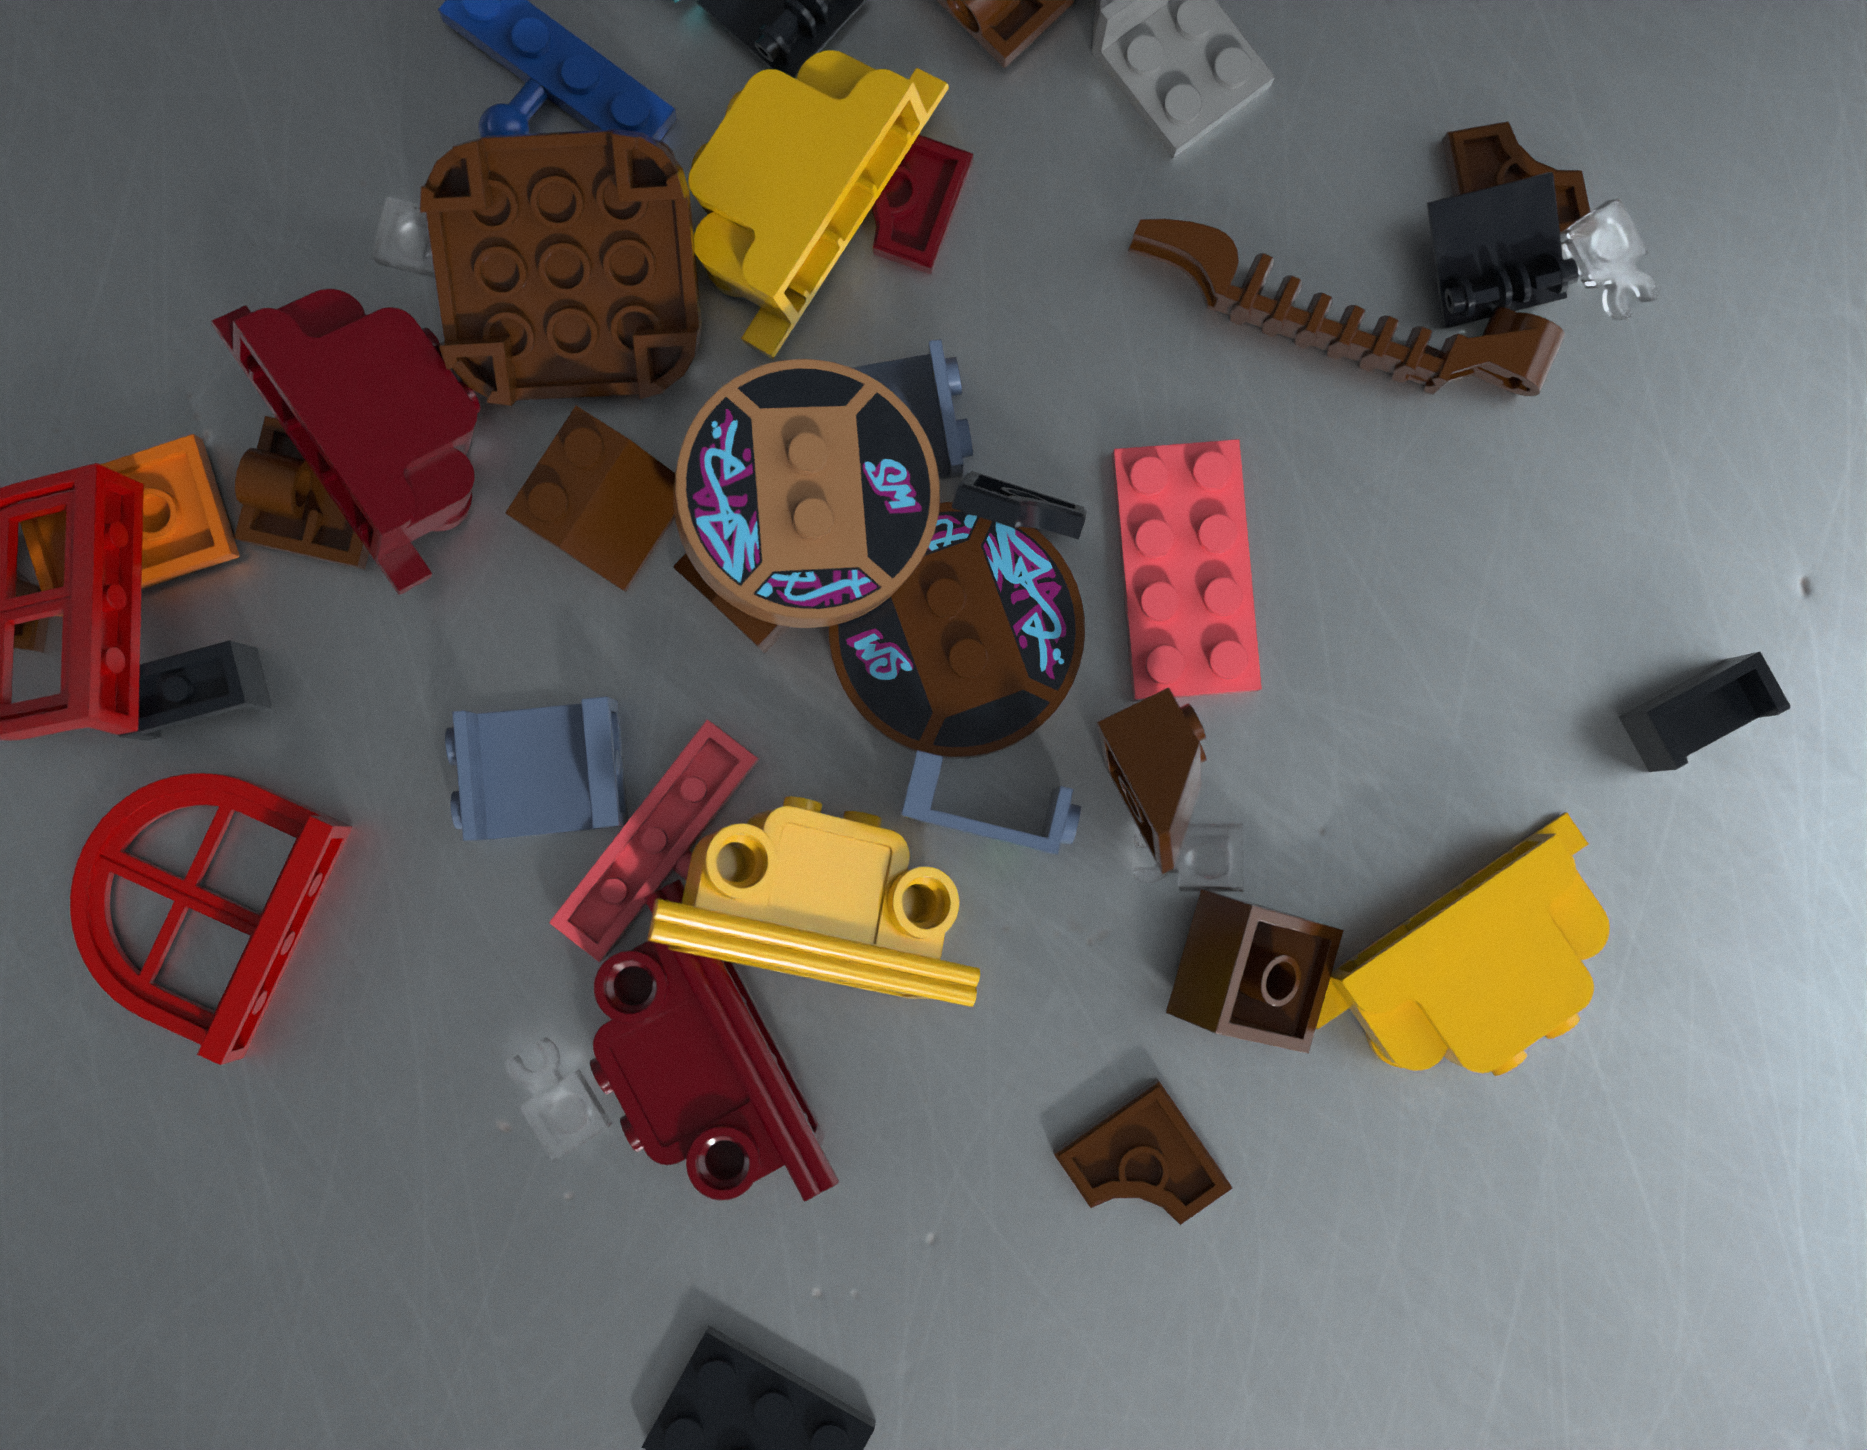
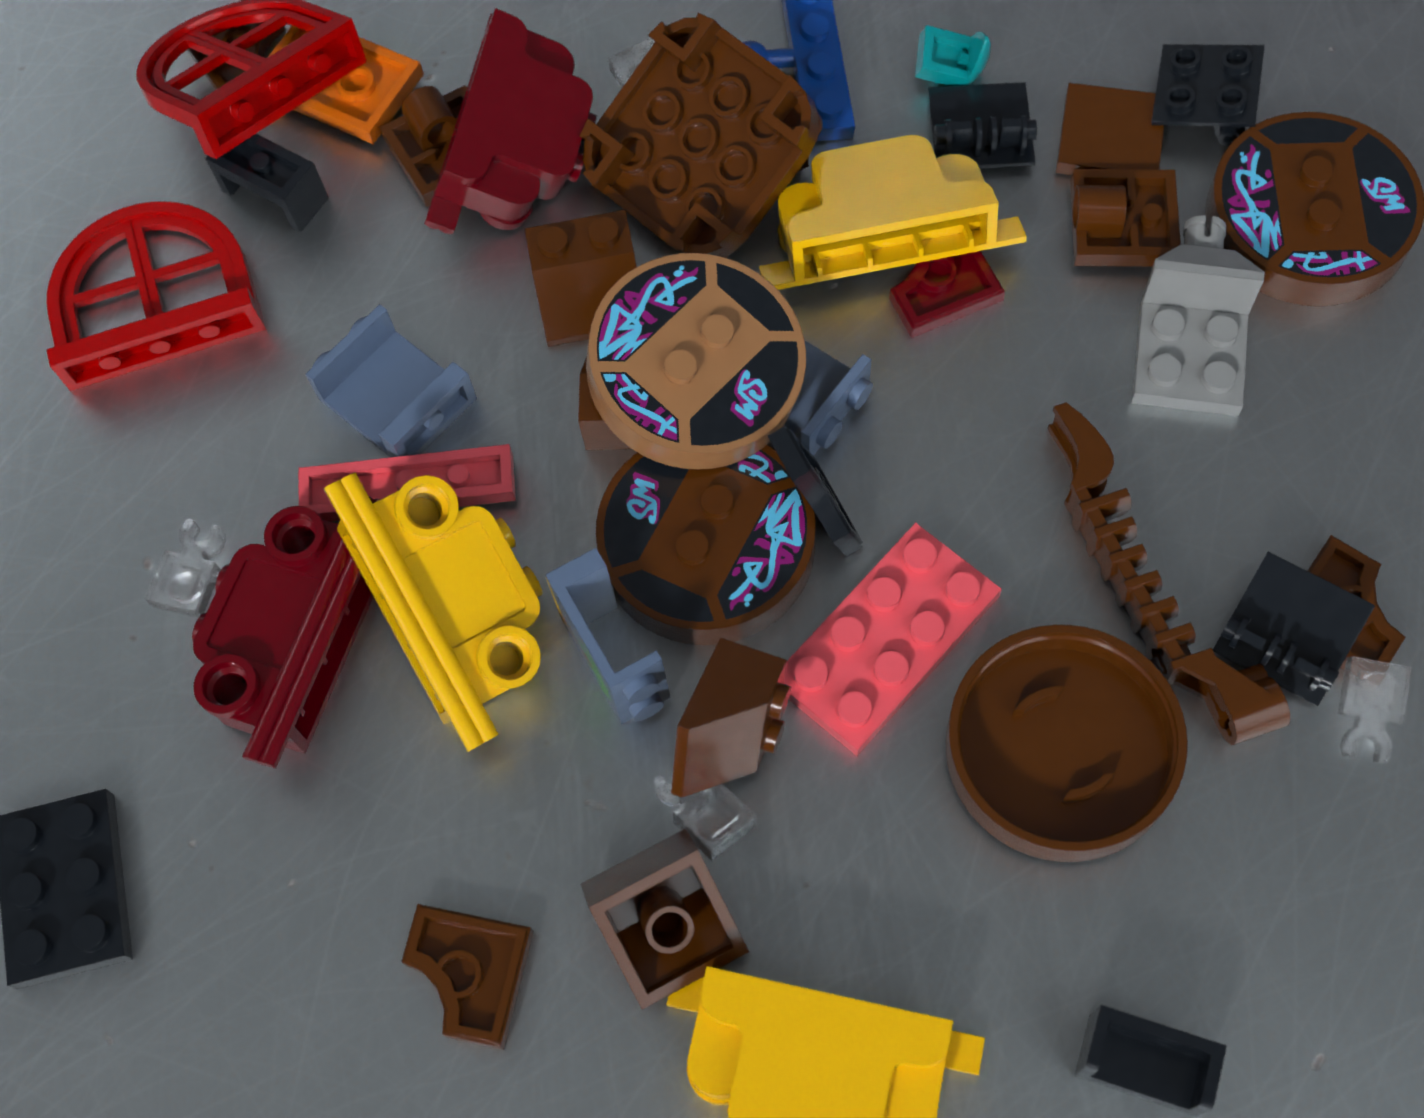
camera: 55 degrees right, 20 degrees down
none -> reddish brown brick [945,625,1188,862]

